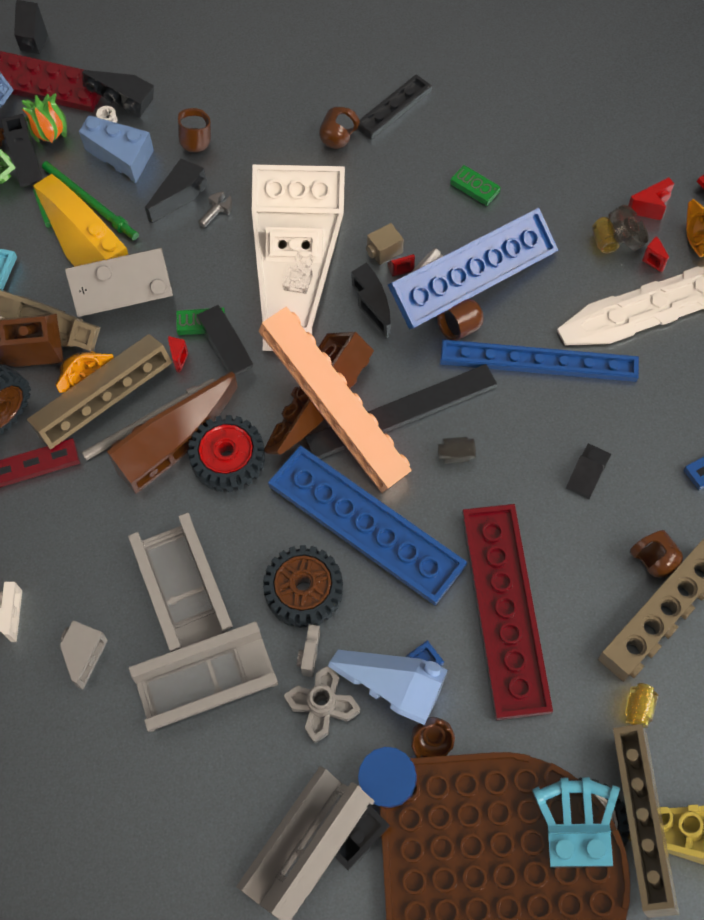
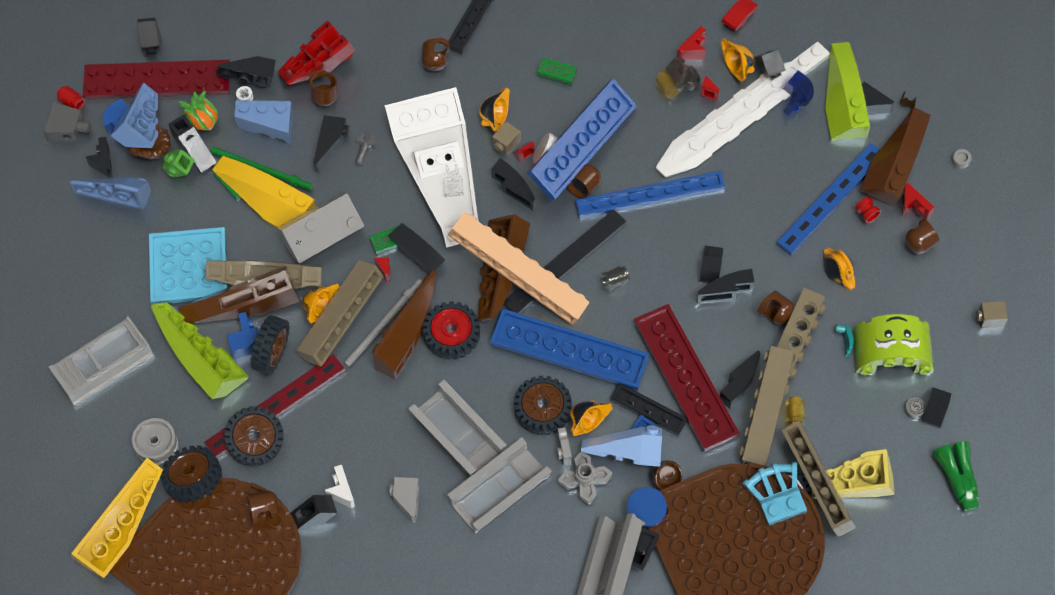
camera: 20 degrees left, 0 degrees up
none -> red wedge [277,20,355,85]
none -> light orange hat [479,87,510,133]
none -> light orange hat [570,400,613,436]
none -> black tile [610,384,688,437]
none -> black slope [697,269,754,303]
none -> black slope [720,350,761,409]
none -> dark tan brick [739,346,794,466]

